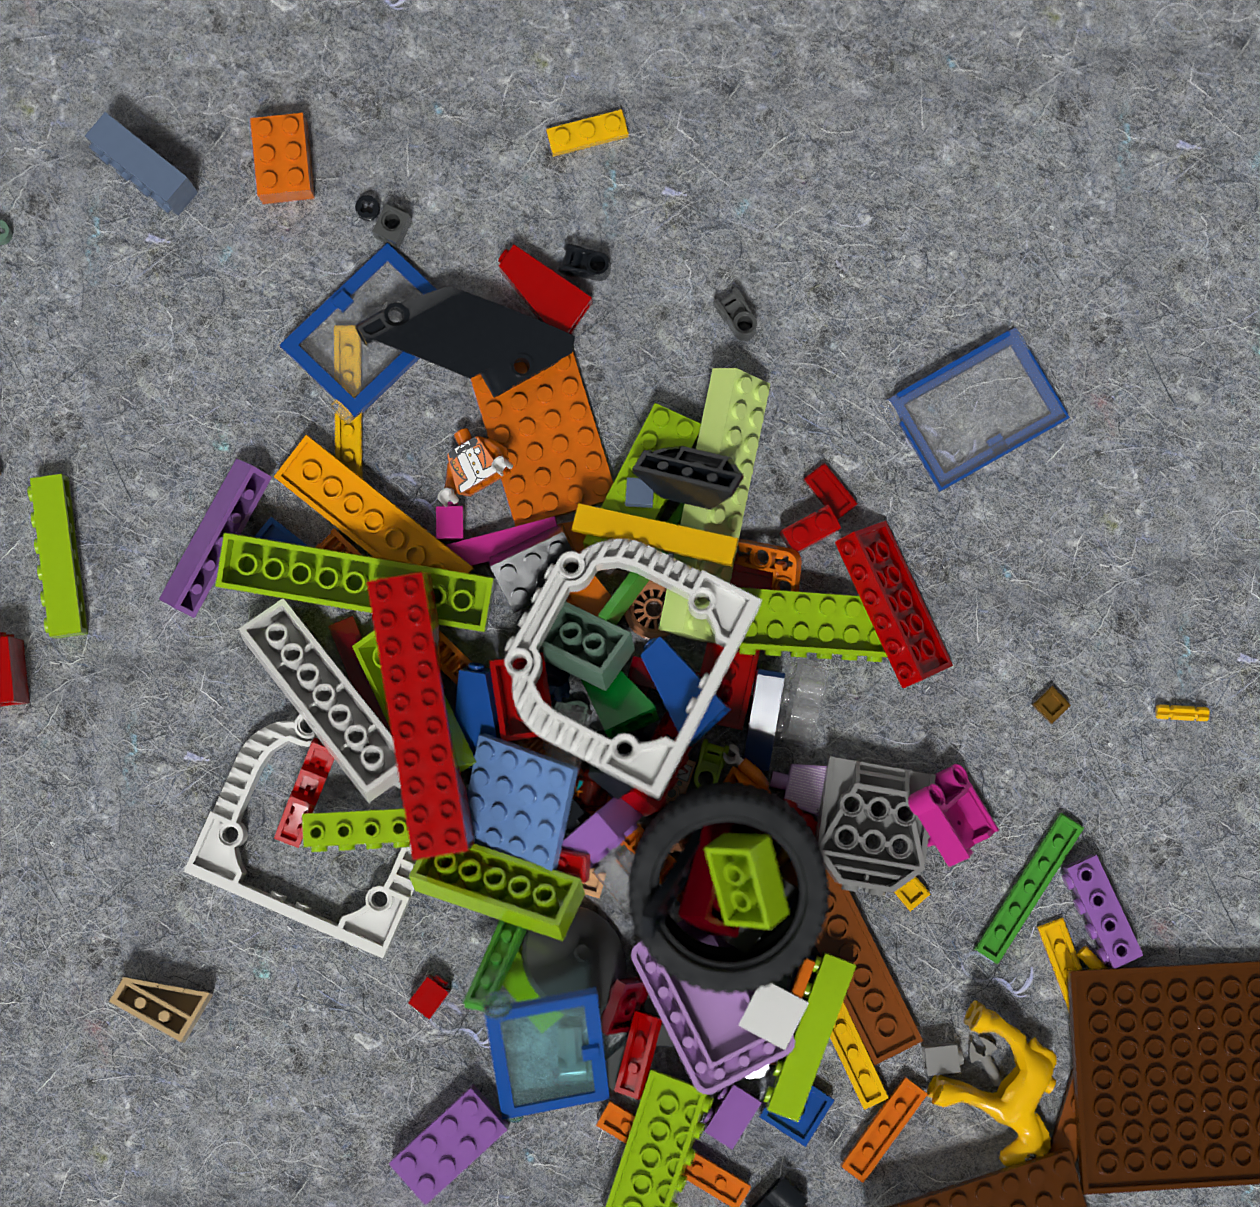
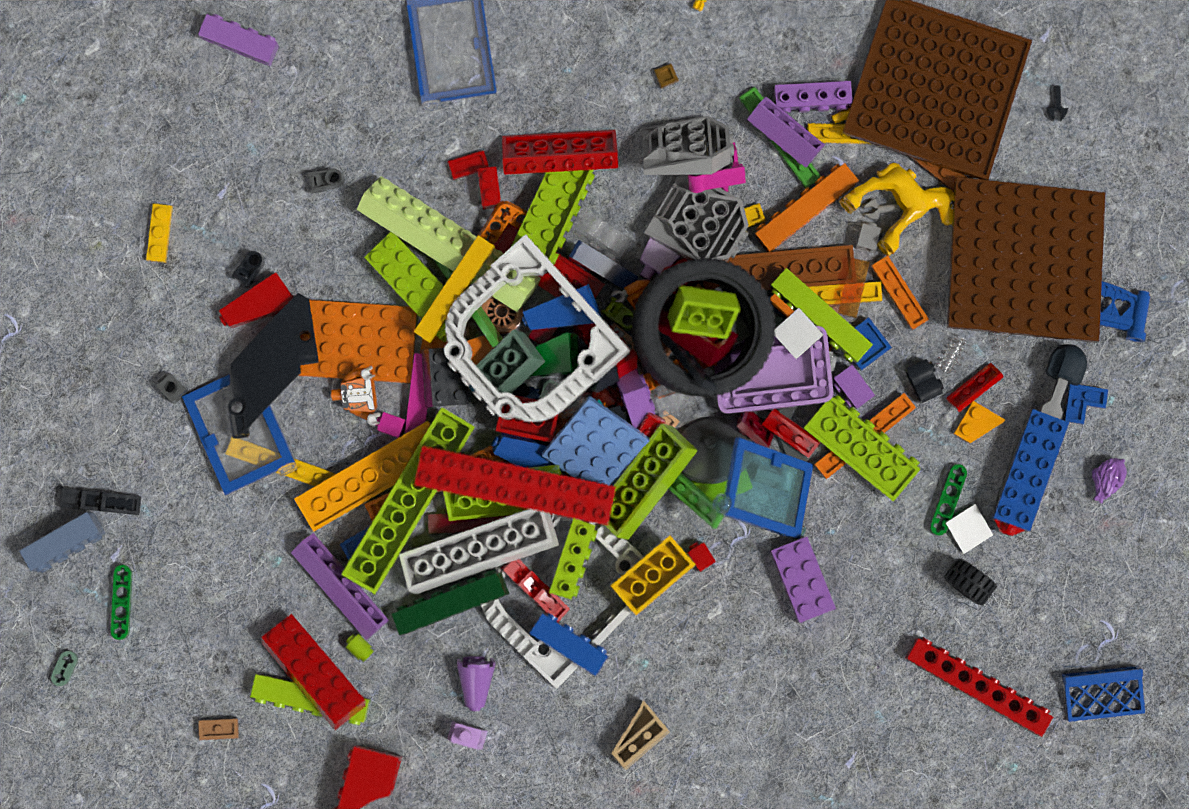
camera: 70 degrees left, 0 degrees up
orange brick [250,113,315,204] -> none
black bush [355,195,380,222] -> none
sand blue tile [625,478,654,508] -> none
black wedge [632,446,744,510] -> none
none -> black slope [59,488,141,515]
none -> green beam [111,565,133,640]
none -> medium lavender brick [198,14,279,66]
none -> red brick [261,614,366,730]
none -> lime brick [345,634,374,662]
none -> dark green brick [392,570,509,636]
none -> lavender torso [447,721,488,750]
none -> medium lavender cone [457,656,496,711]
none -> blue brick [530,612,609,676]
none -> yellow brick [611,535,695,616]
none -> light grey hinge [642,116,734,175]
none -> medium lavender brick [747,97,825,168]
none -> orange brick [754,163,859,252]
none -> clear orange tile [838,258,870,318]

